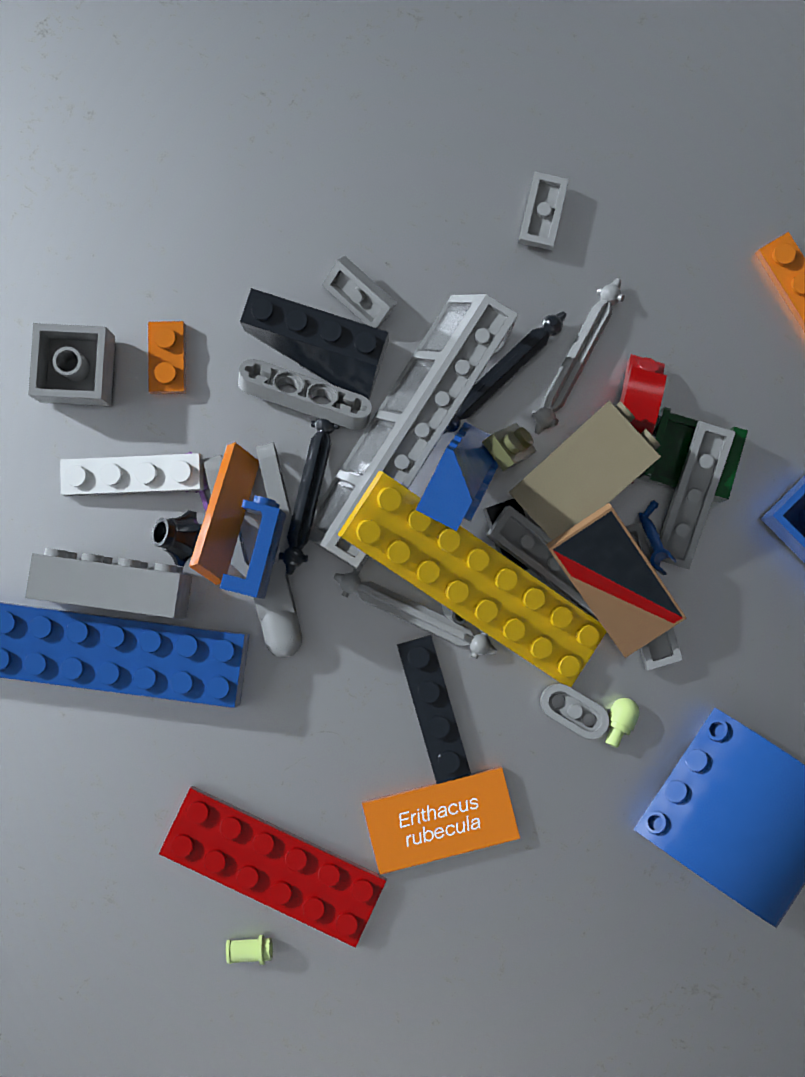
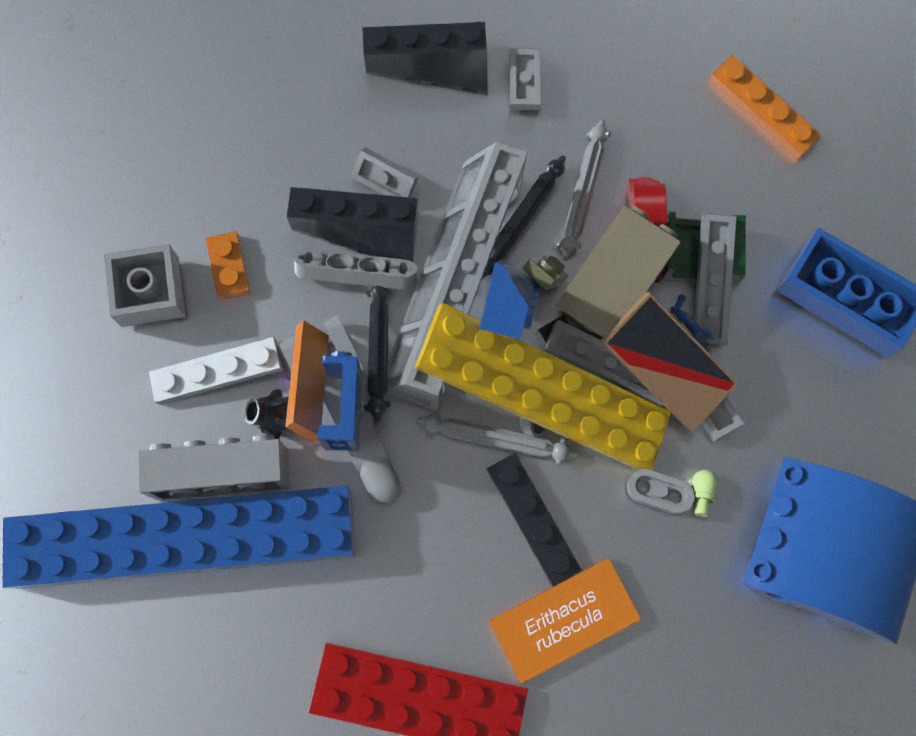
camera: 15 degrees left, 10 degrees down
none -> black wedge [362,22,488,95]

